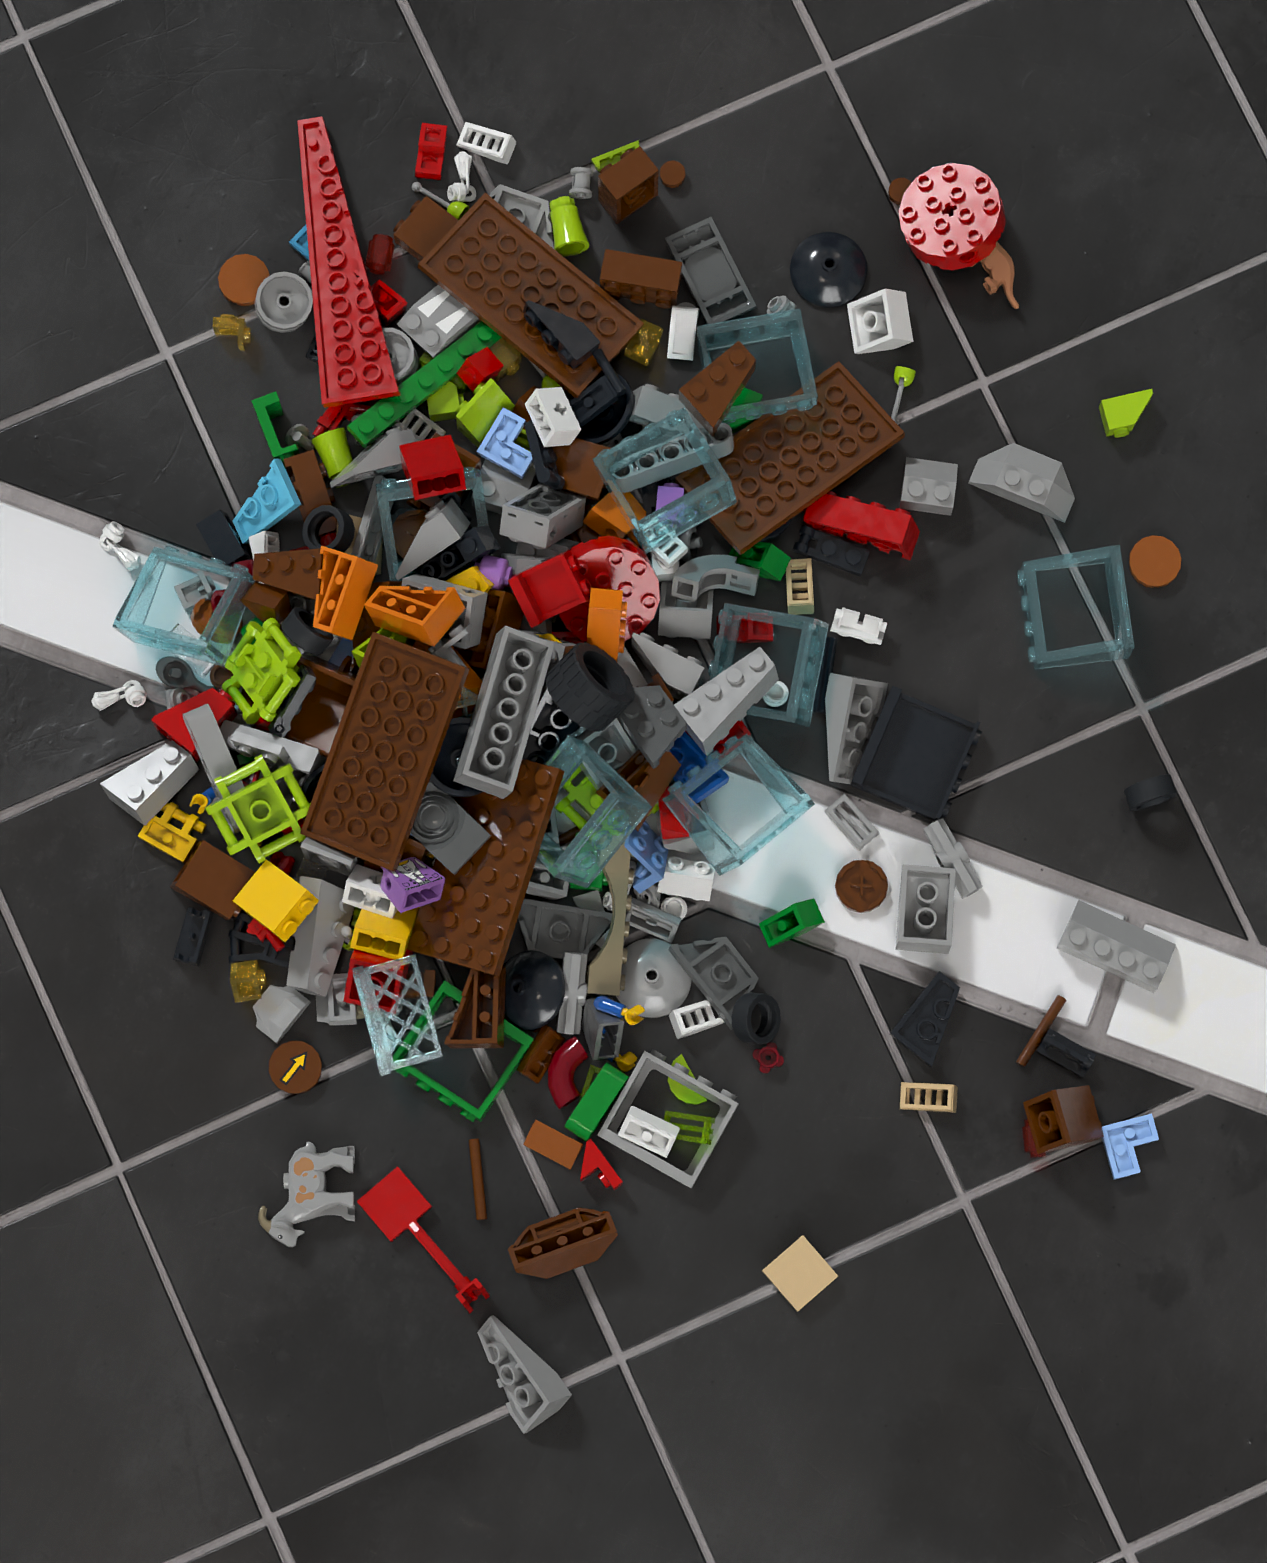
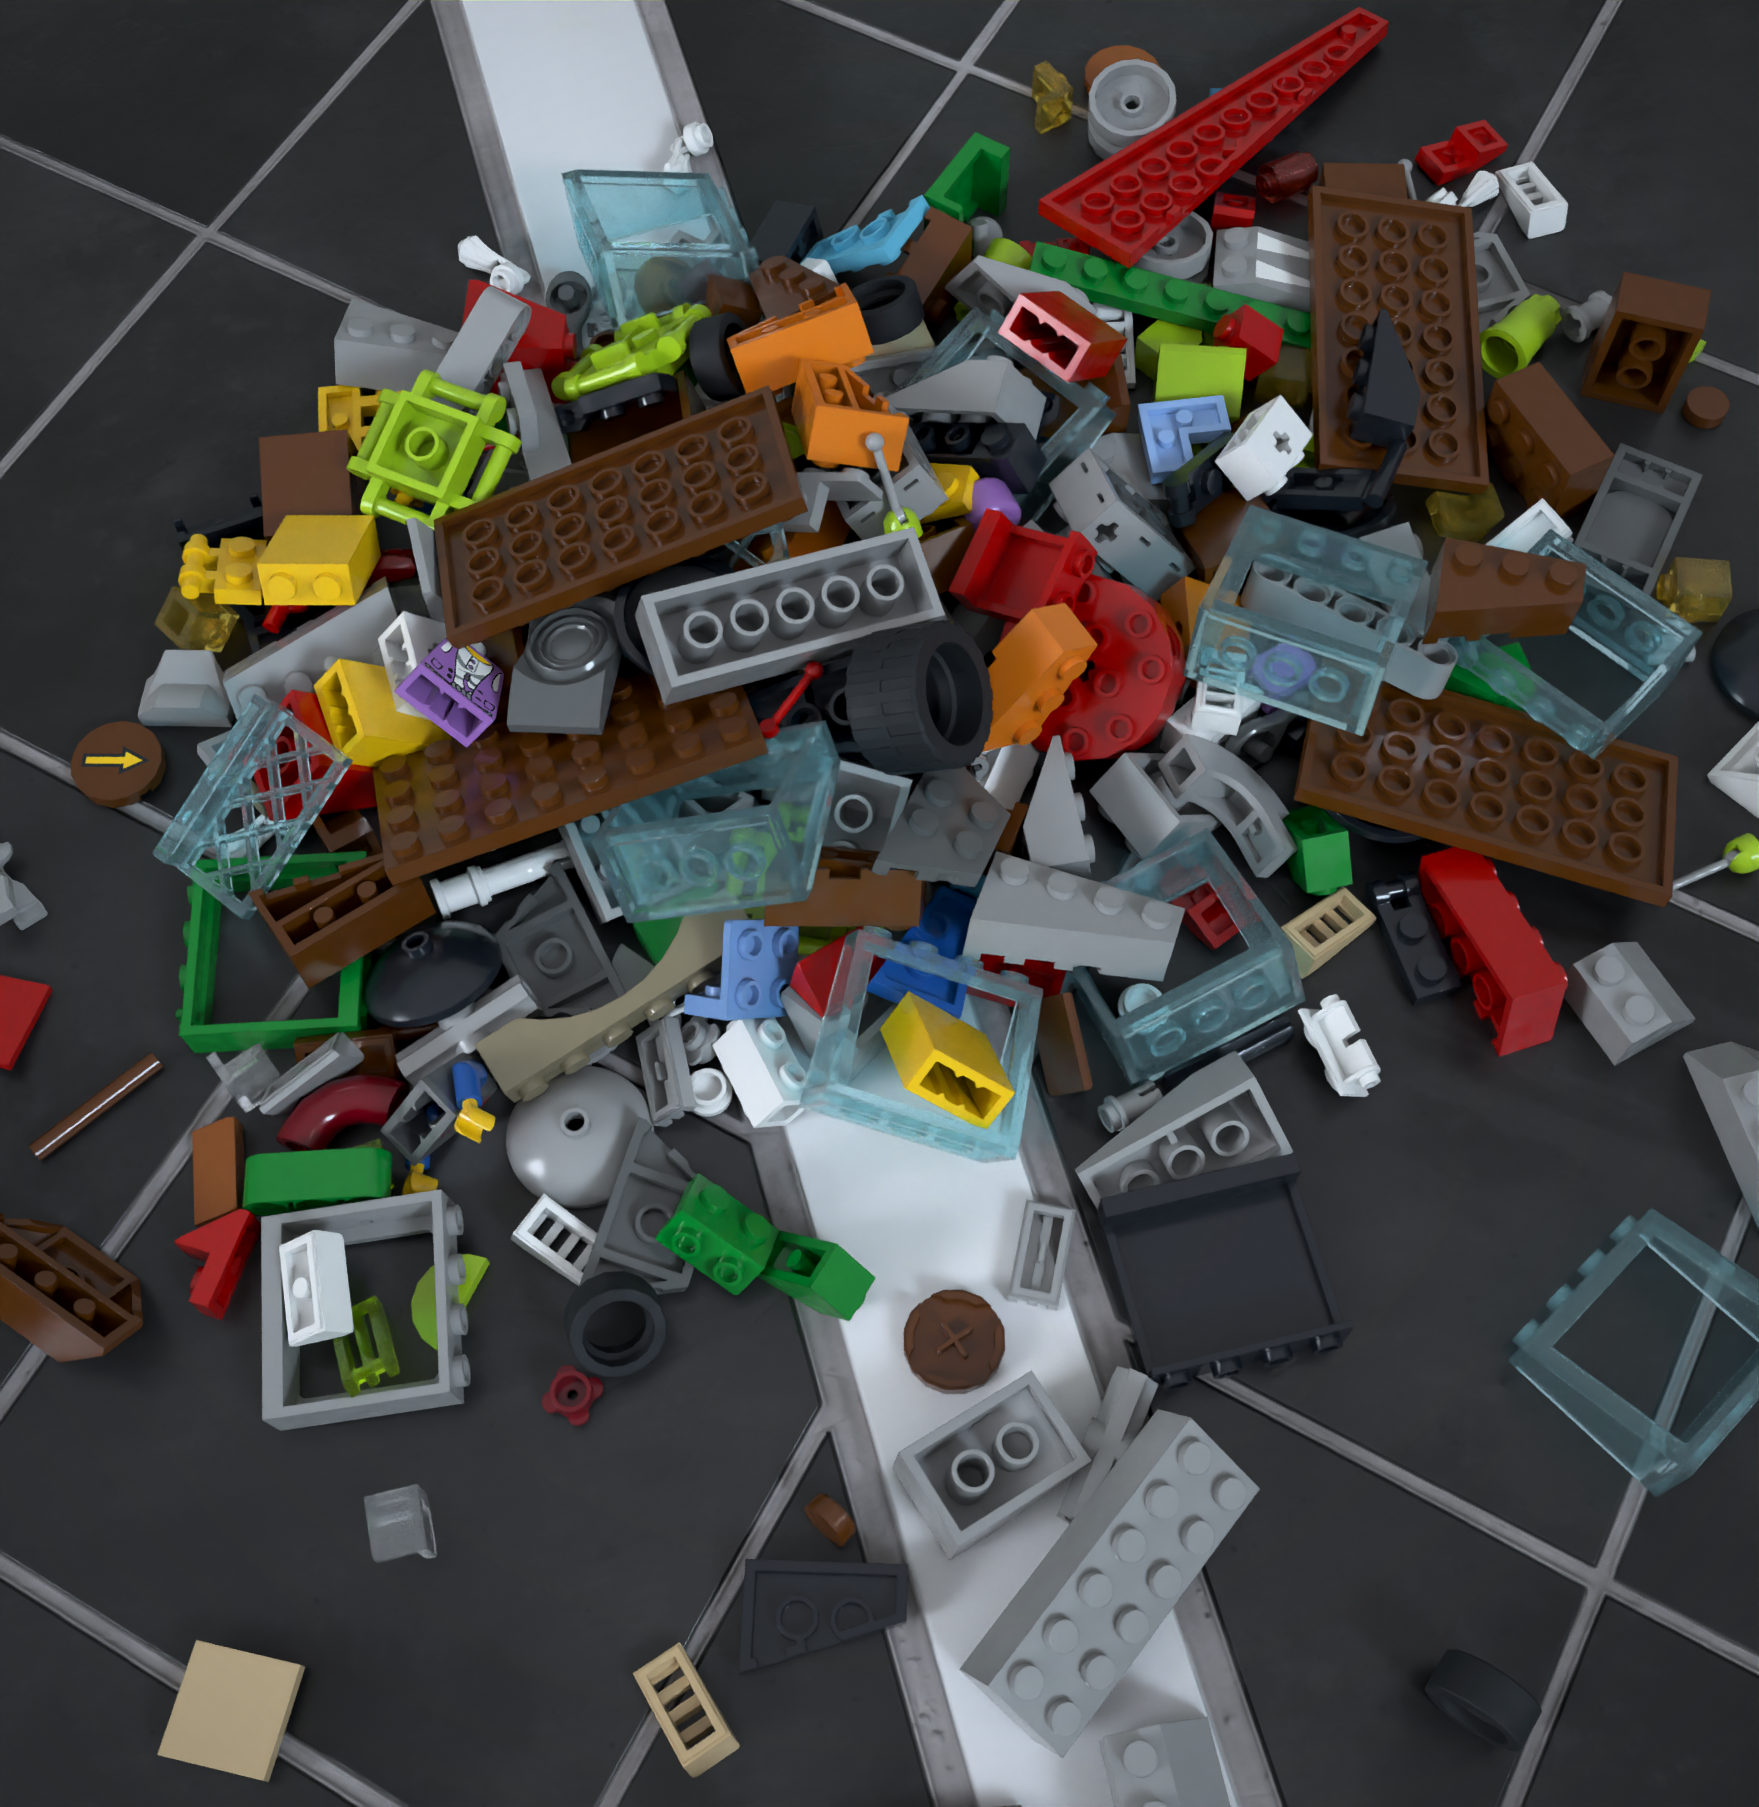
camera: 55 degrees right, 15 degrees down
none -> yellow plate [178,534,267,605]
none -> clear panel [206,1043,281,1113]
none -> light grey slope [259,1032,364,1115]
none -> clear panel [364,1484,437,1563]
none -> green bracket [656,1173,779,1295]
none -> red hinge [759,661,824,739]
none -> reddish brown tile [804,1493,856,1547]
none -> light grey hinge [865,432,923,538]
none -> yellow brick [880,991,1015,1132]
none -> light grey brick [959,1409,1260,1758]
none -> reddish brown slope [1029,992,1093,1096]
none -> light grey pin [1098,1080,1163,1133]
none -> clear yellow brick [1657,557,1733,623]

